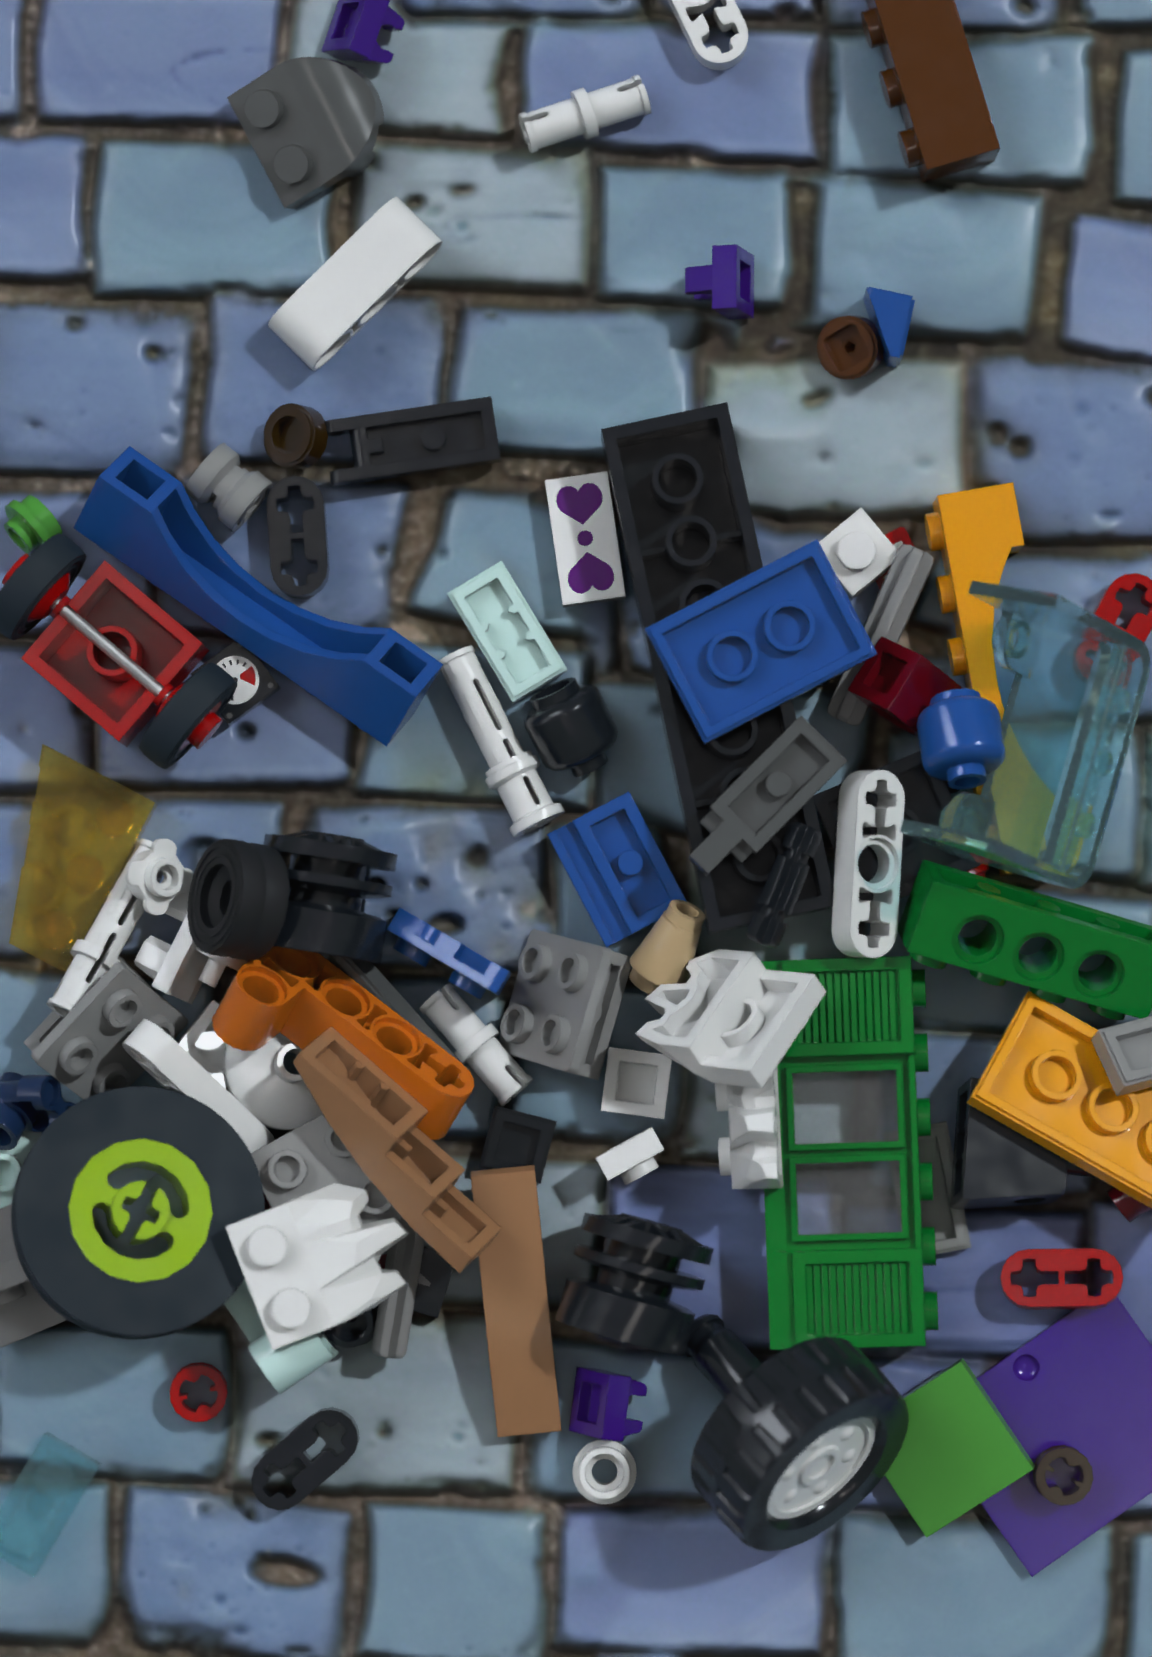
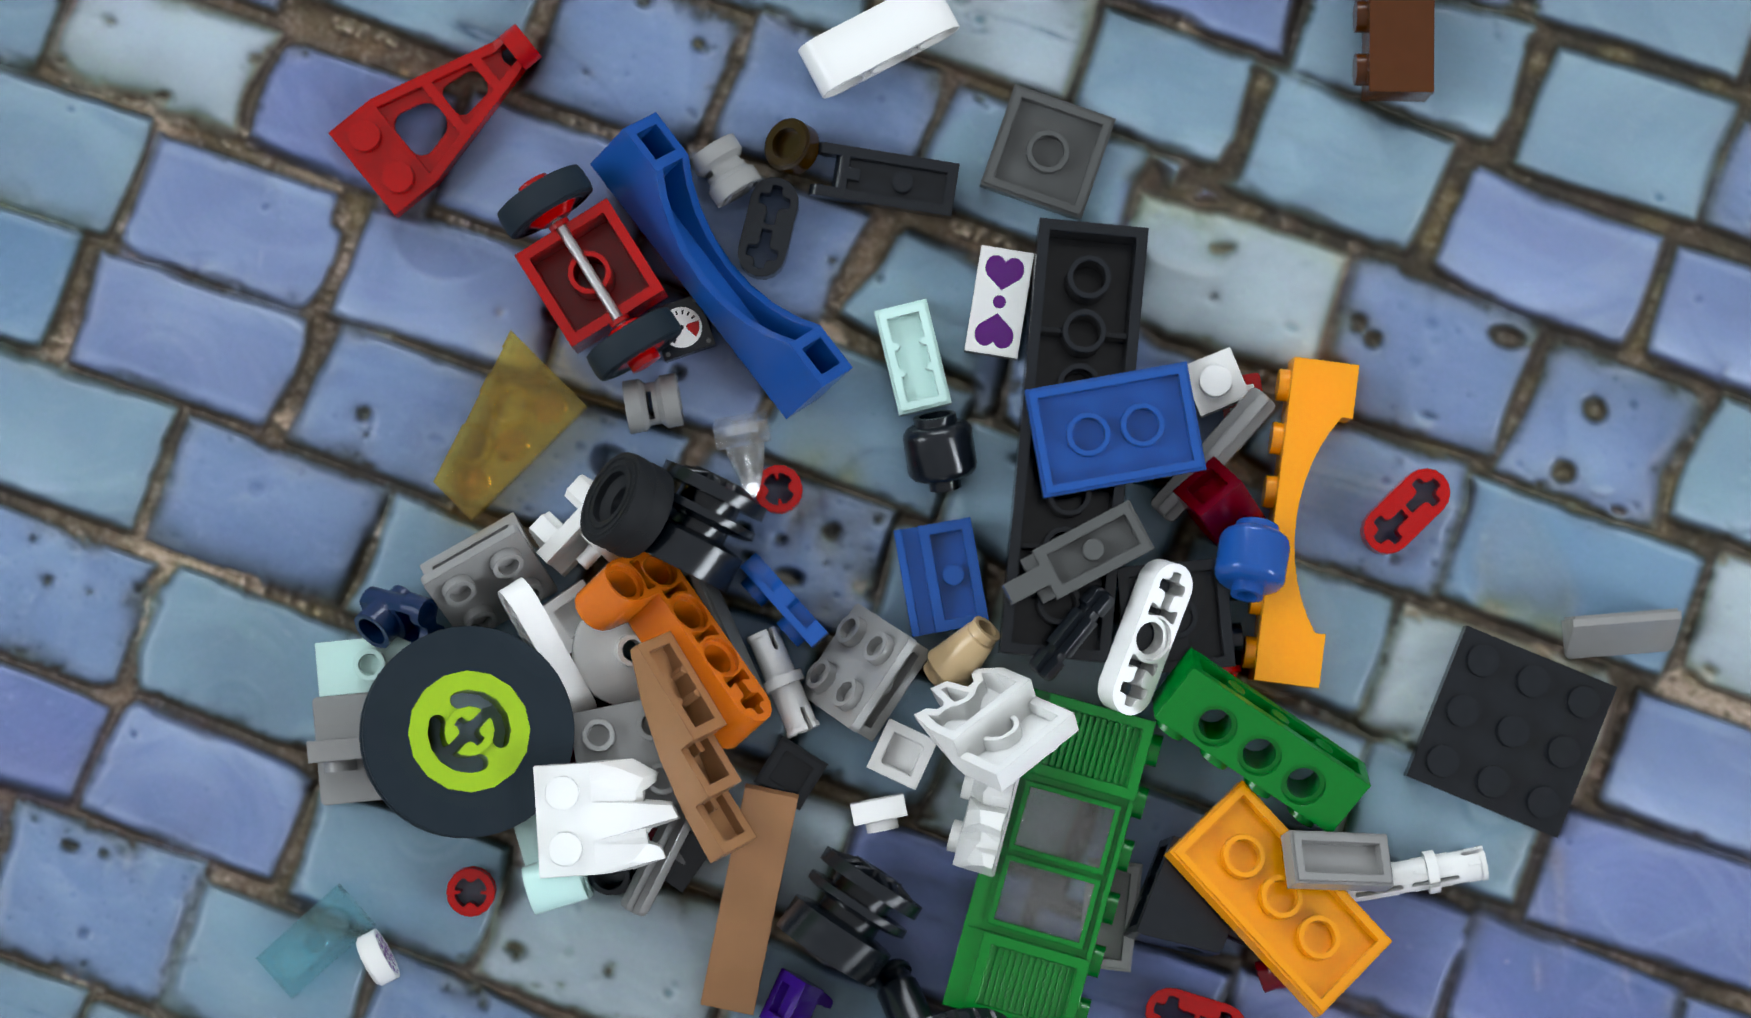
camera: 15 degrees right, 0 degrees up
bright green plate [4,495,62,554] -> none
white pin [46,839,163,1017] -> none
white plate [124,838,194,915] -> none
black beam [251,1407,360,1510] -> none
white pin [439,645,565,837] -> none
dark purple tile [685,244,754,320] -> none
reddish brown tile [817,315,884,380] -> none
blue slope [863,287,915,368] -> none
clear light blue windscreen [900,581,1150,889] -> none
none -> white tile [356,929,400,986]
none -> light grey wheel [622,373,684,434]
none -> clear tile [713,410,771,497]
none -> red bush [754,465,803,514]
none -> dark grey tile [980,84,1116,221]

